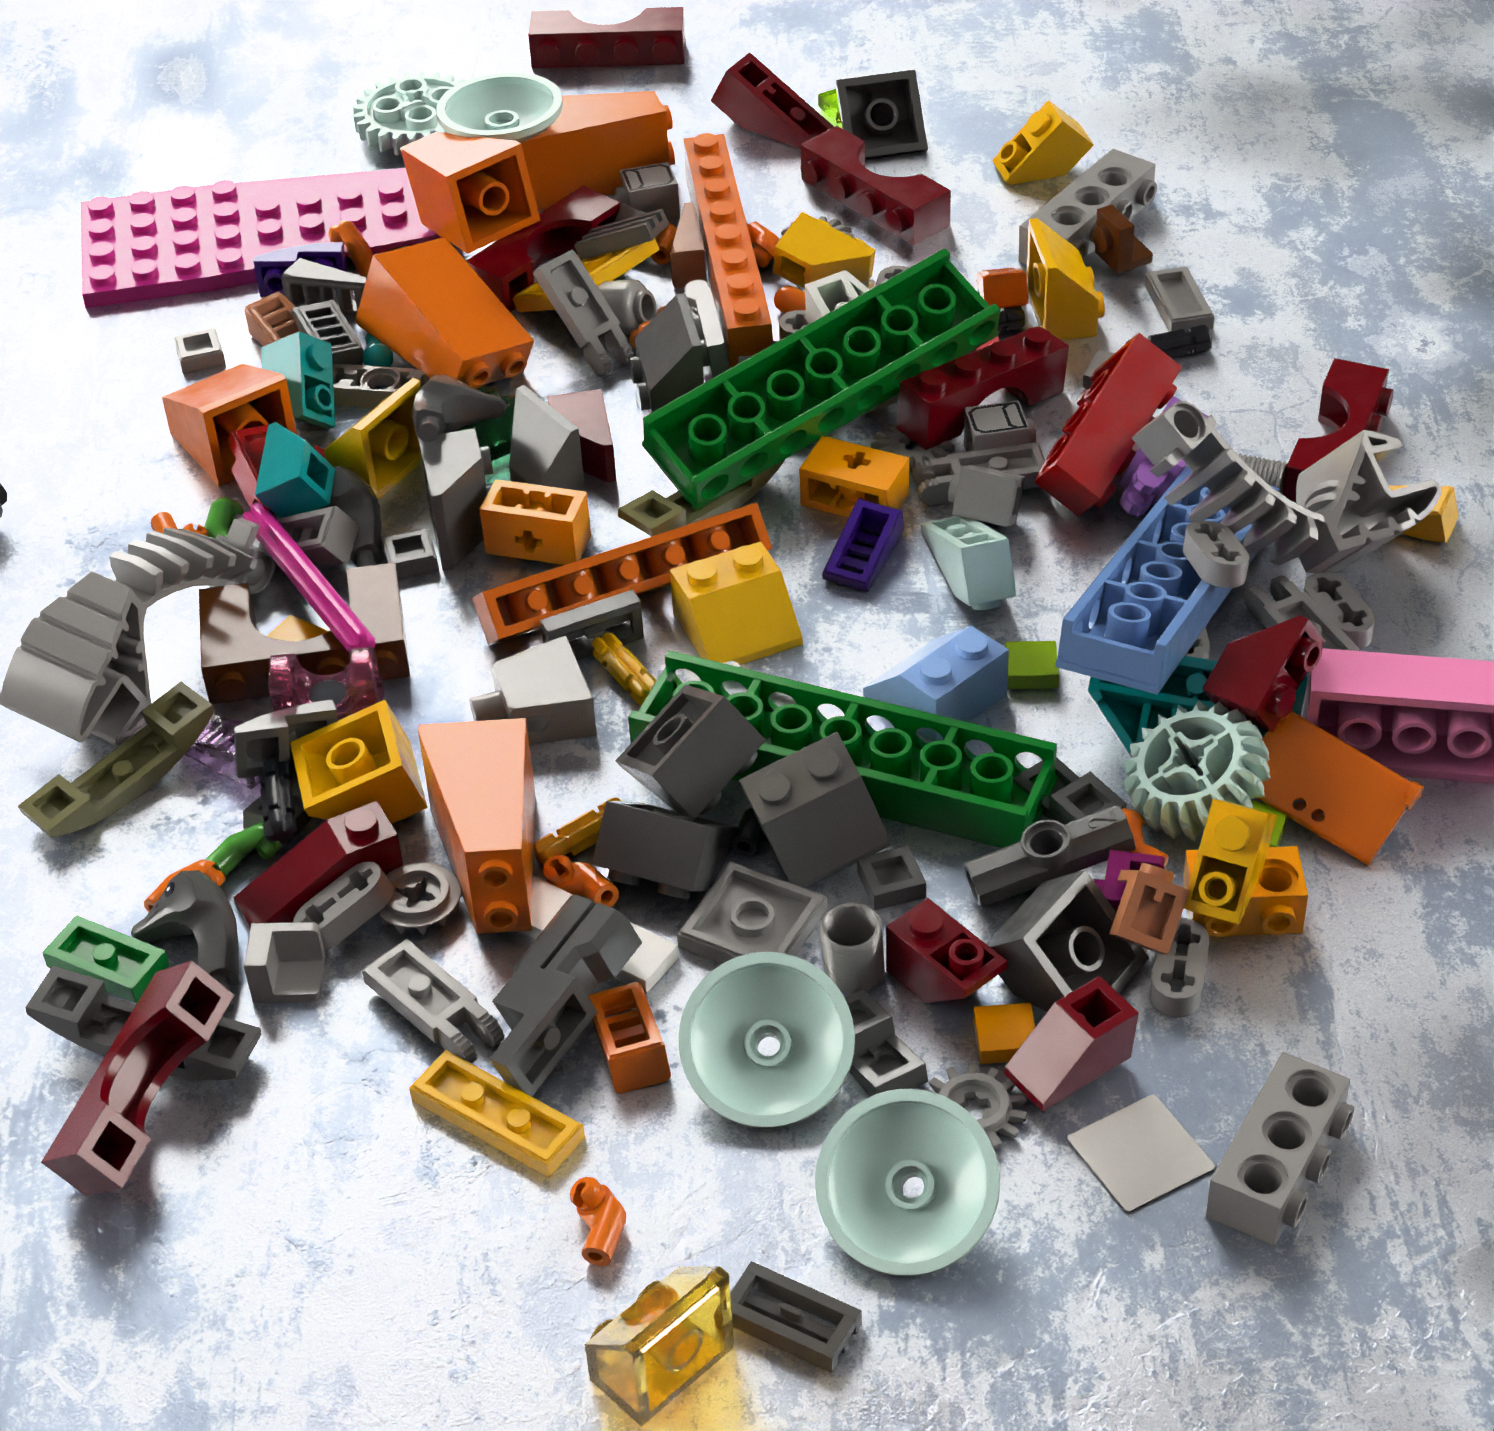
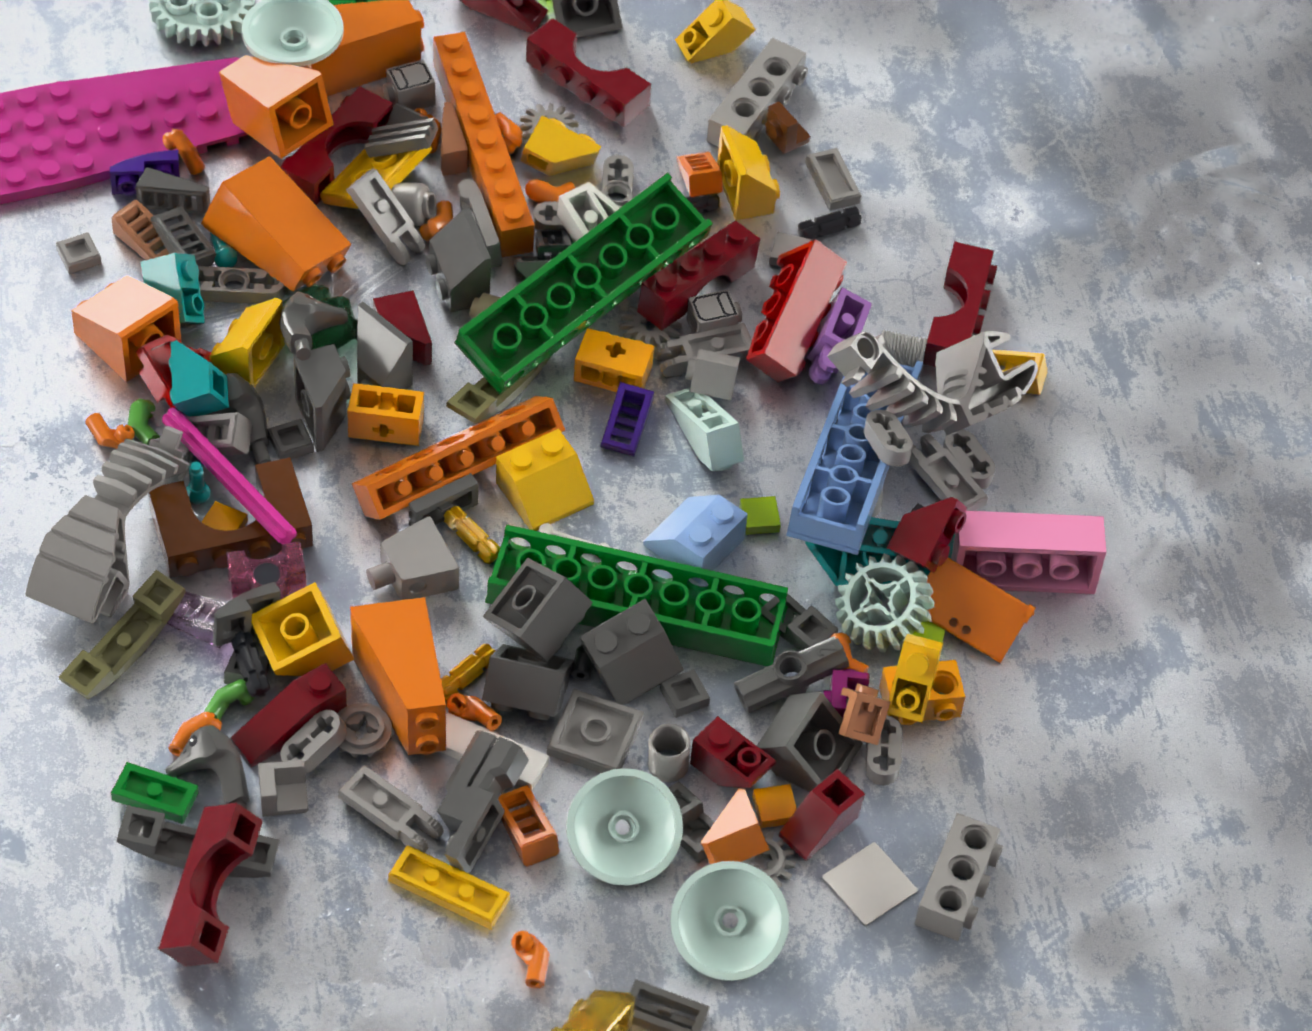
camera: 15 degrees left, 10 degrees up
none -> teal piece [186,462,211,505]
none -> orange slope [701,789,769,864]

